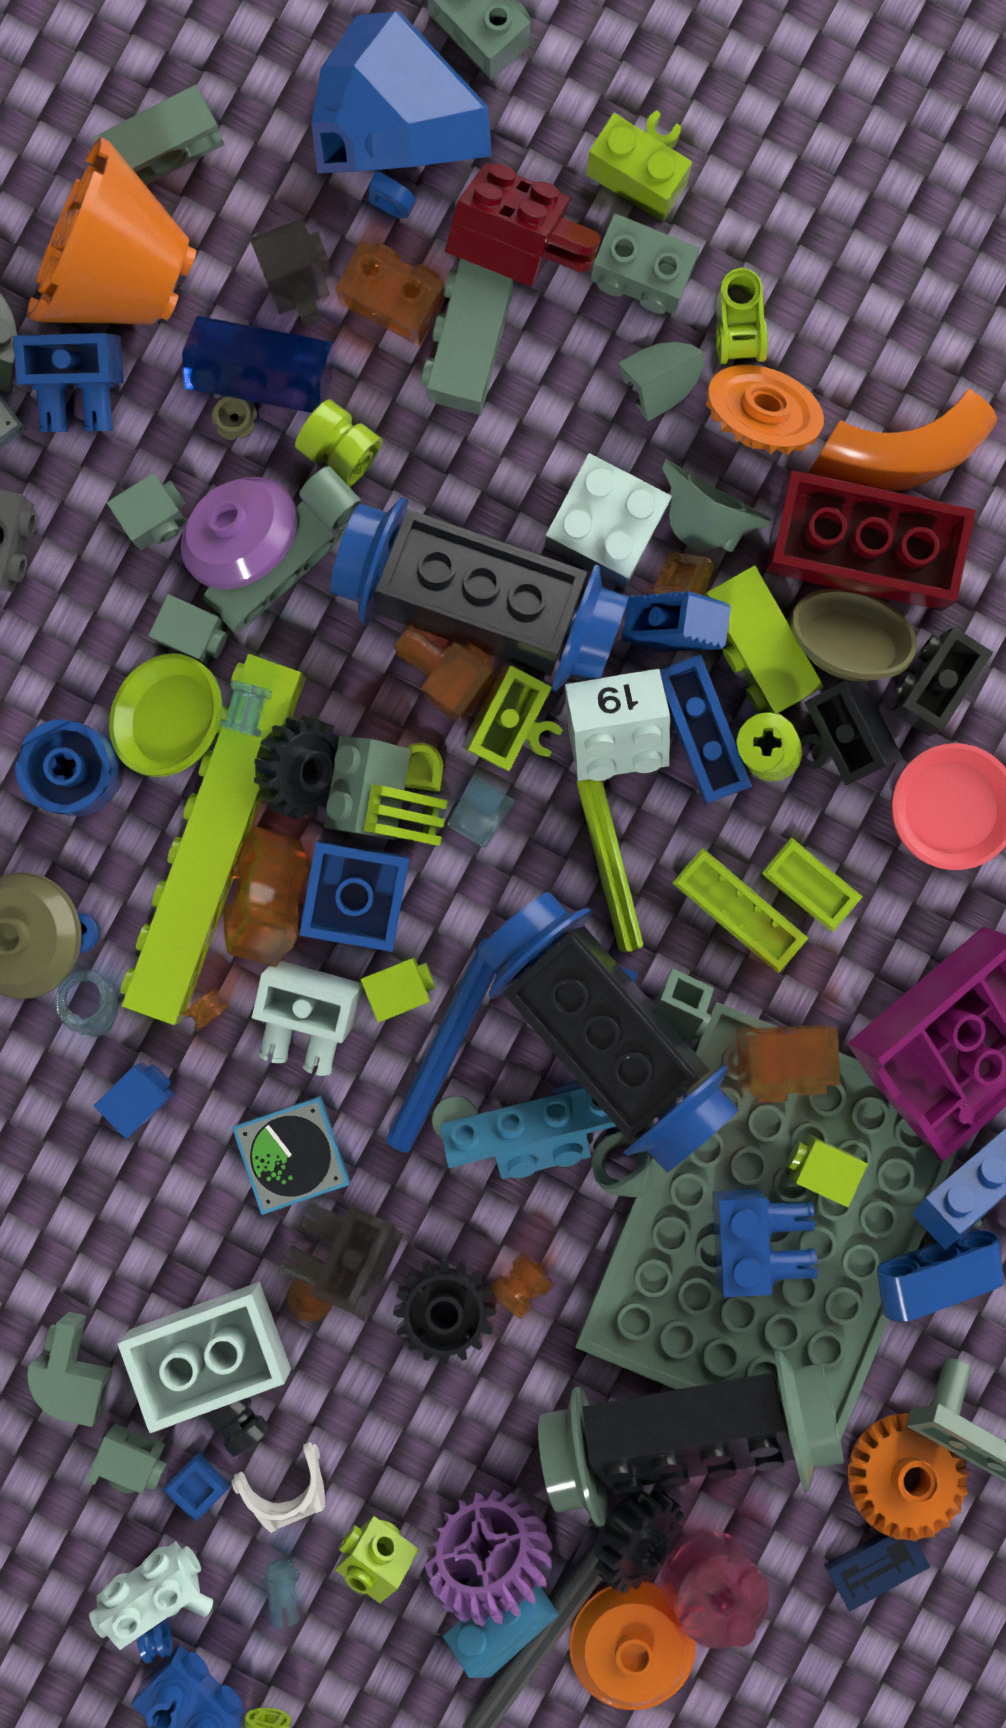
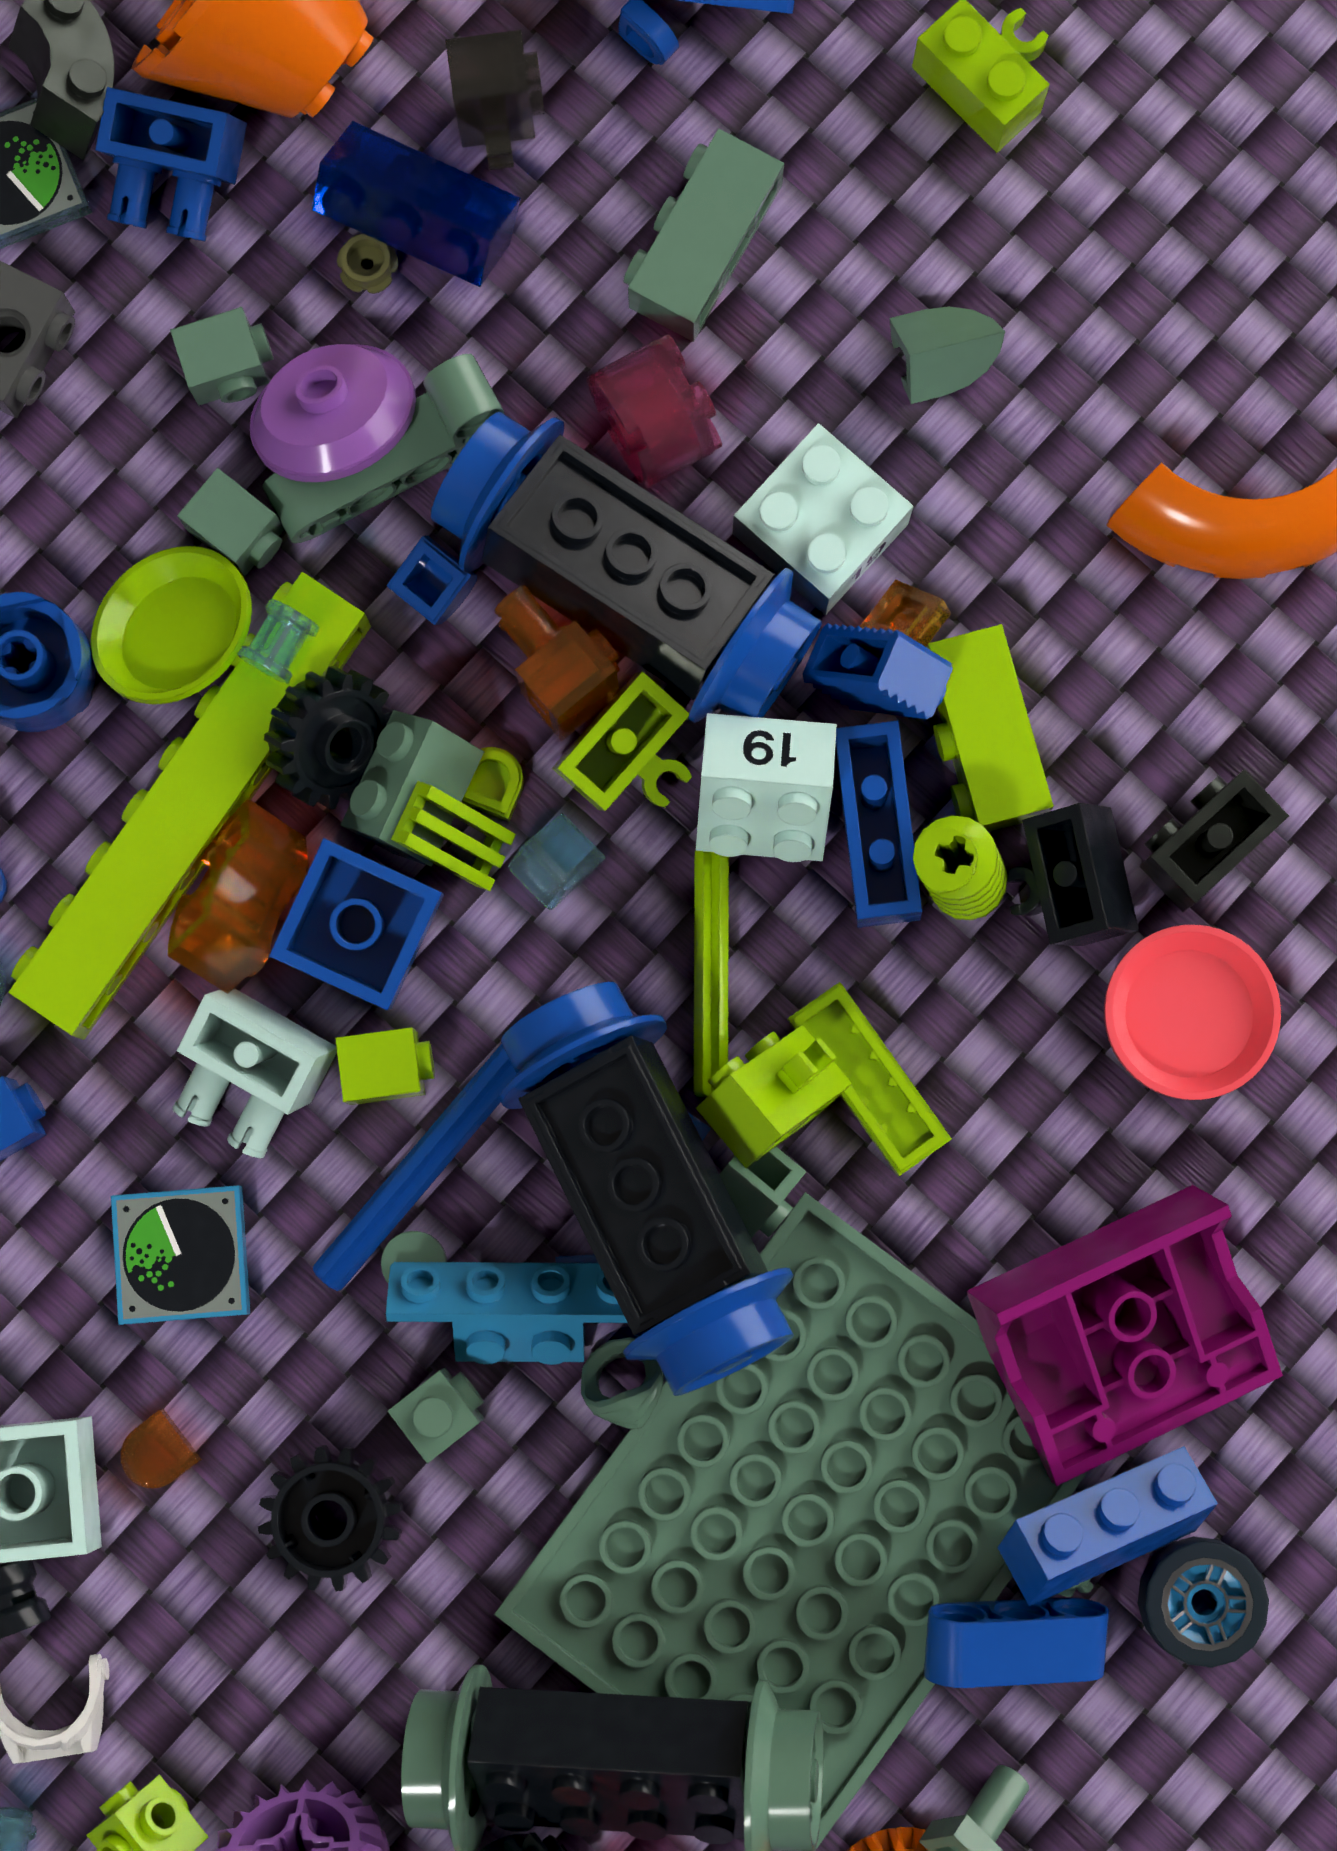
camera: 15 degrees right, 5 degrees down
clear orange bush [183,988,230,1032] -> none
clear smoke brick [279,1202,404,1321] -> none
lime wheel [295,399,383,487] -> none
clear orange brick [335,240,445,346] -> none
dark red brick [445,162,600,287] -> none
clear orange wheel [490,1252,555,1319] -> none
sand green brick [591,213,700,315] -> none
sand green hat [662,459,771,552] -> none
orange gear [706,365,824,455] -> none
blue brick [712,1189,818,1297] -> none
lime piece [715,268,768,364] -> none
clear orange brick [736,1025,840,1102] -> none
lime tile [760,838,863,932] -> none
dark red brick [764,470,976,611] -> none
lime brick [787,1134,868,1207] -> none
olive piece [791,588,917,682] -> none
none -> blue brick [386,536,478,625]
none -> sand green brick [387,1368,485,1464]
none -> clear pink brick [587,334,722,488]
none -> lime brick [696,1025,852,1168]

